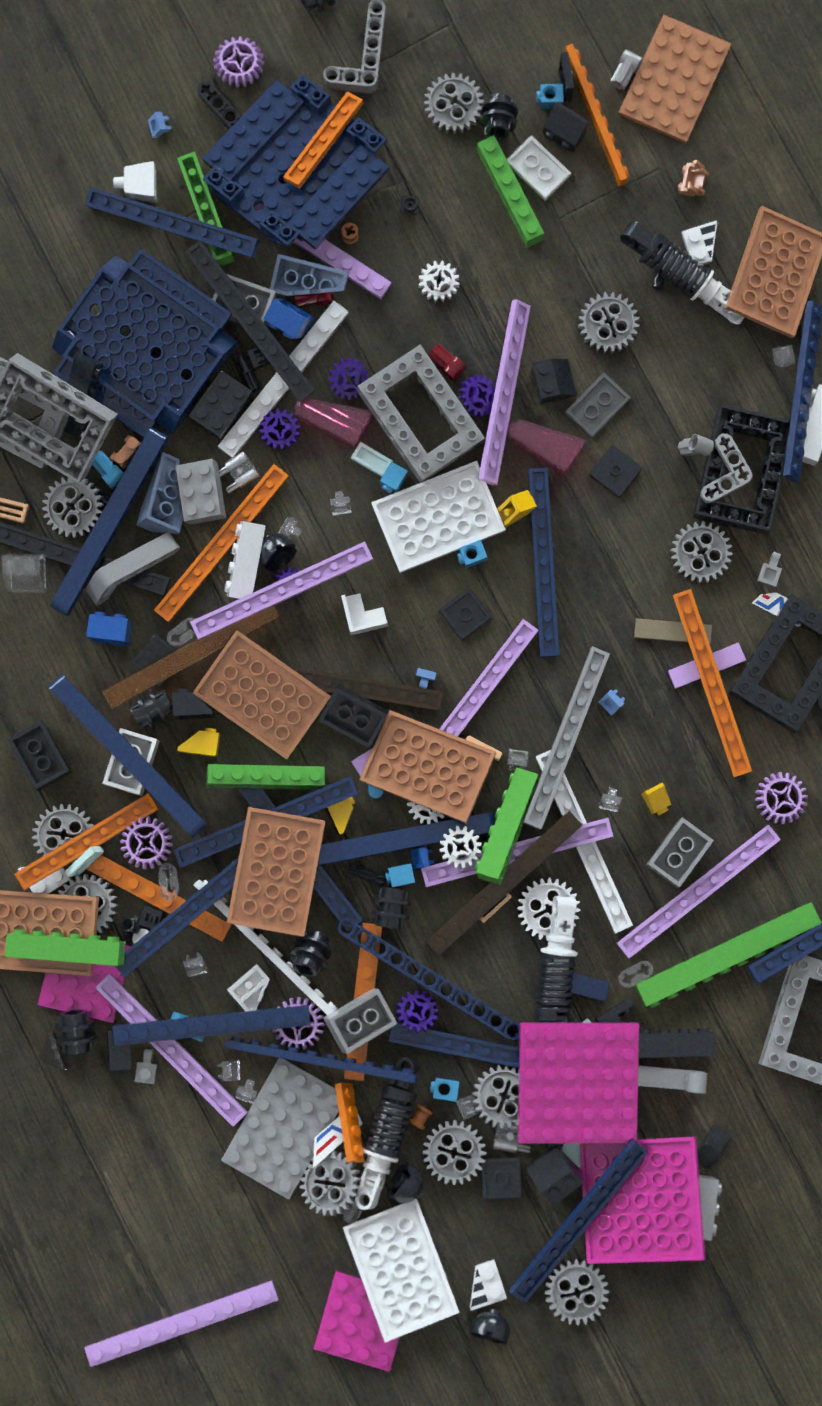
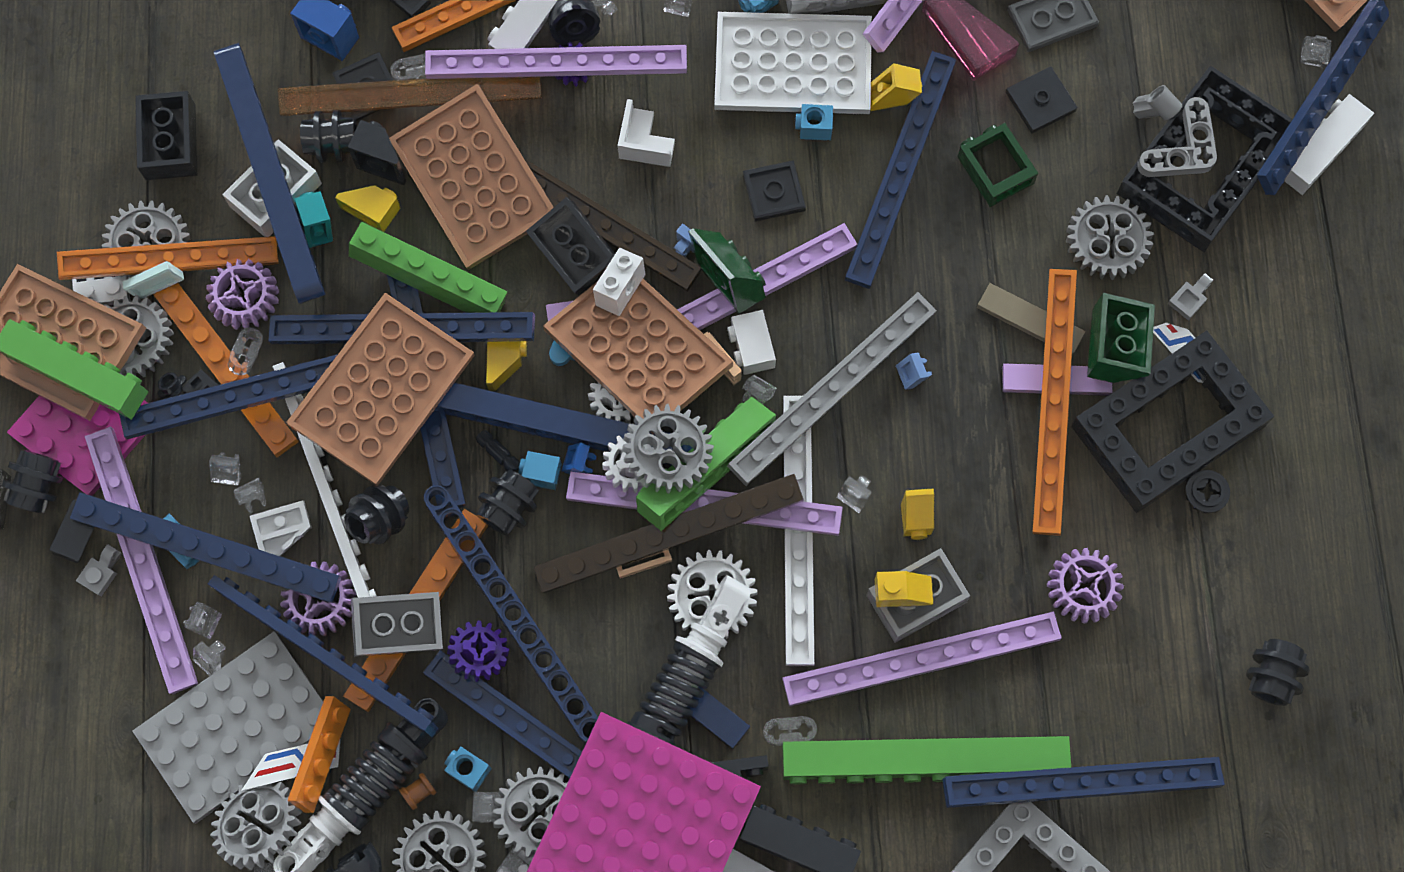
camera: 25 degrees right, 10 degrees down
none -> clear tile [234,478,266,513]
none -> teal brick [294,191,333,248]
none -> white brick [593,248,645,316]
none -> light grey gear [622,404,714,494]
none -> dark green slope [688,228,766,313]
none -> white brick [727,310,776,375]
none -> yellow slope [875,571,933,607]
none -> dark green window [957,123,1038,207]
none -> dark green slope [1087,293,1155,383]

